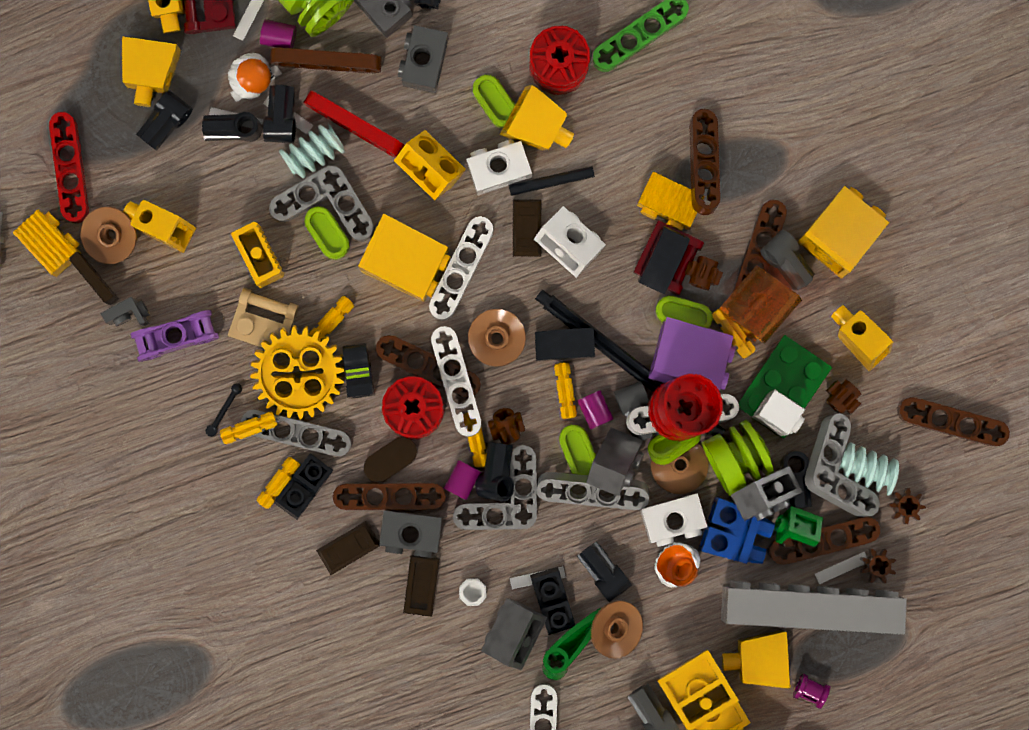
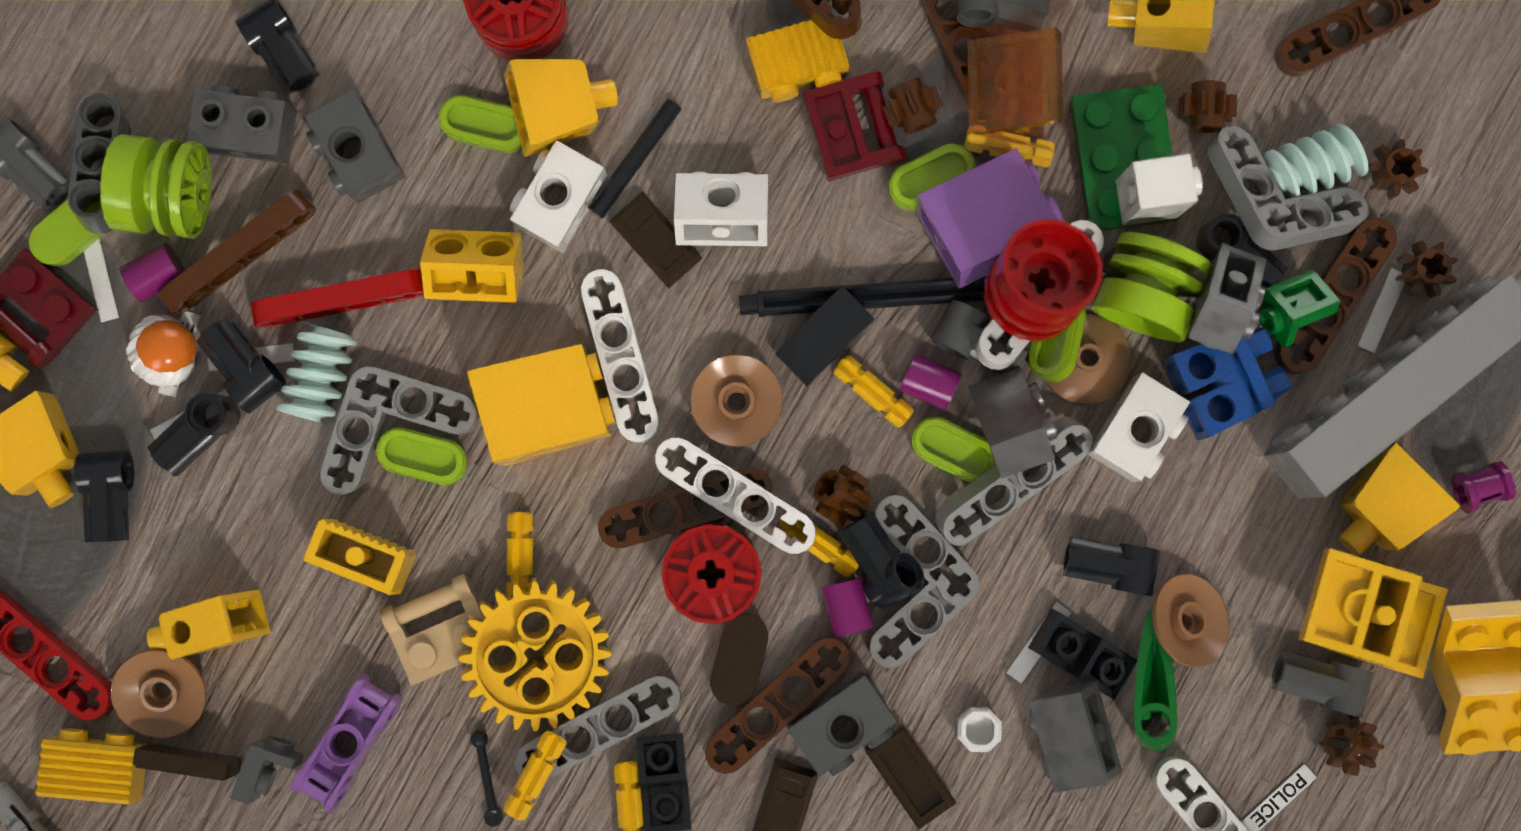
camera: 35 degrees left, 0 degrees up
black leg [343,343,375,399] -> none
black slope [638,226,690,294] -> none
orange hair [654,542,700,588] -> none

